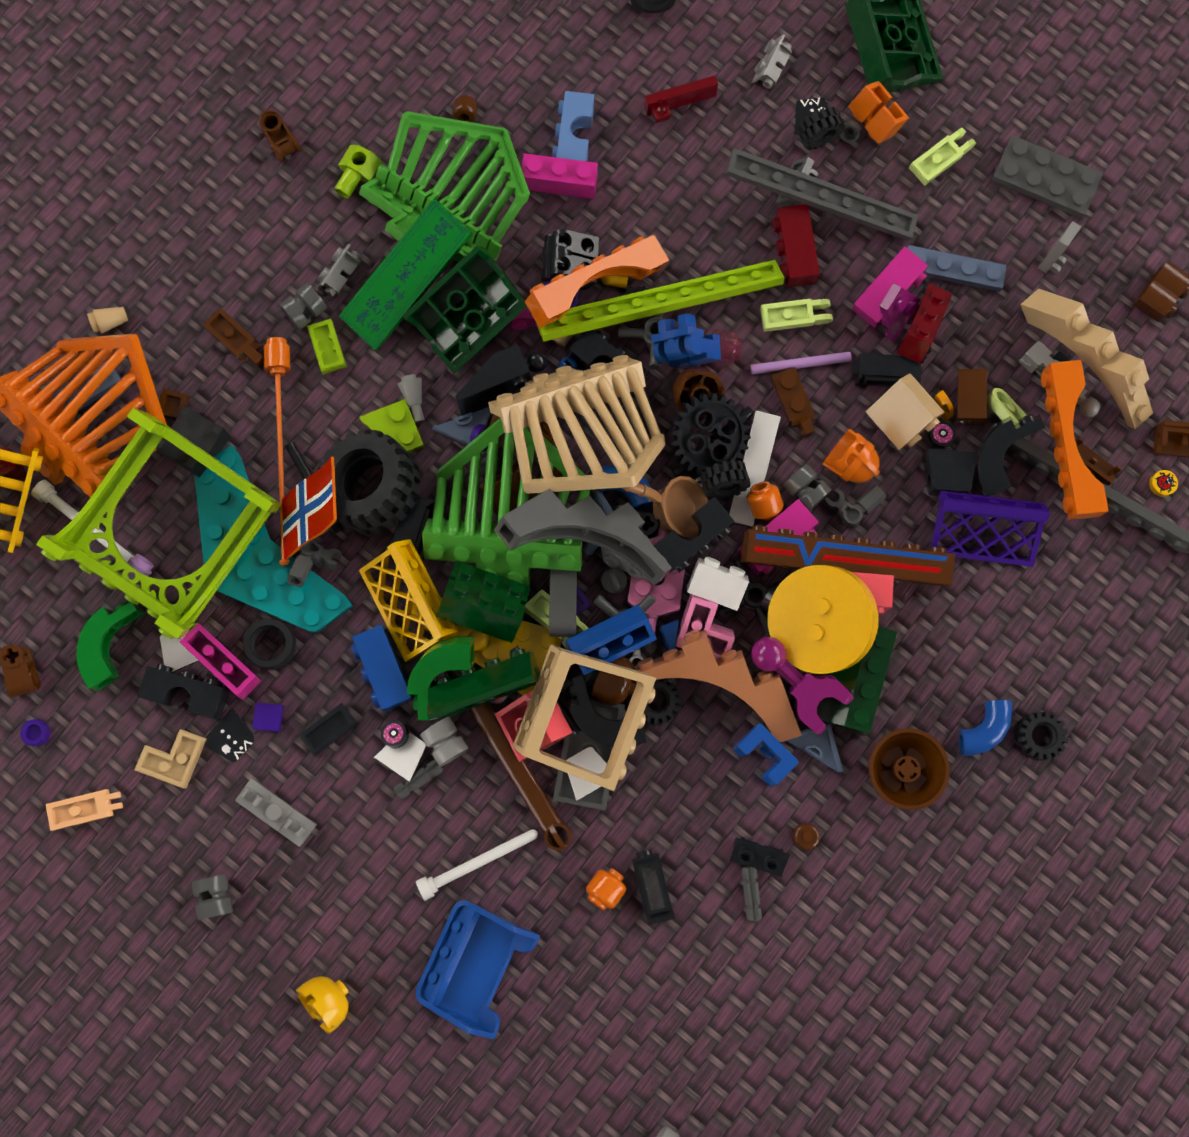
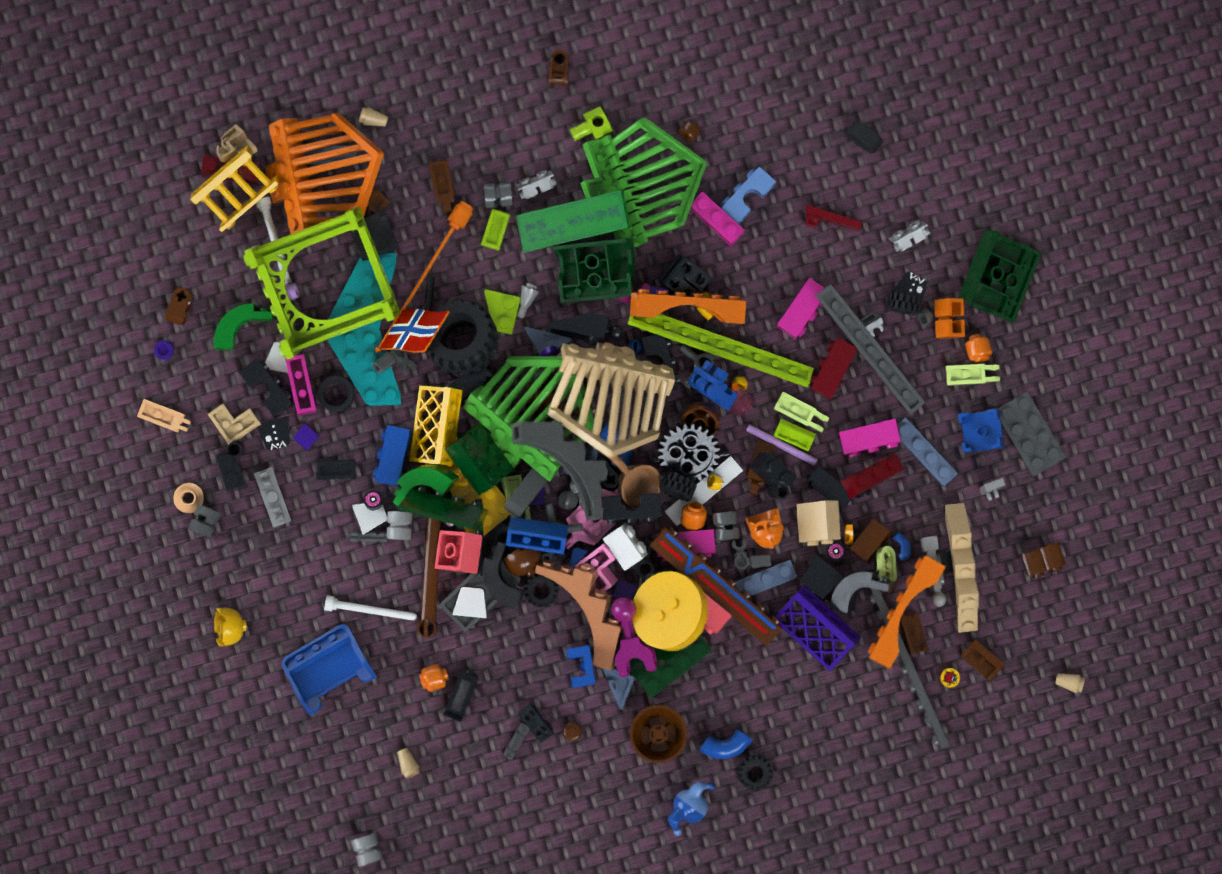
camera: 40 degrees right, 5 degrees up
tan windscreen [513,645,656,791] -> none
magenta wing [880,283,921,342] -> none
none -> light nougat piece [173,483,204,513]
none -> black hinge [215,442,247,493]
none -> tan cone [397,748,420,778]
none -> dark purple tile [612,579,637,600]
none -> piece [668,781,714,836]
none -> yellow hinge [707,474,724,491]
none -> yellow hinge [731,376,748,392]
none -> sand blue plate [736,560,797,596]
none -> black hinge [749,452,796,499]
none -> lime plate [774,419,816,451]
none -> dark pink brick [776,278,824,339]
none -> blue arm [893,532,912,561]
none -> blue panel [958,409,1004,453]
none -> orange head [965,334,992,363]

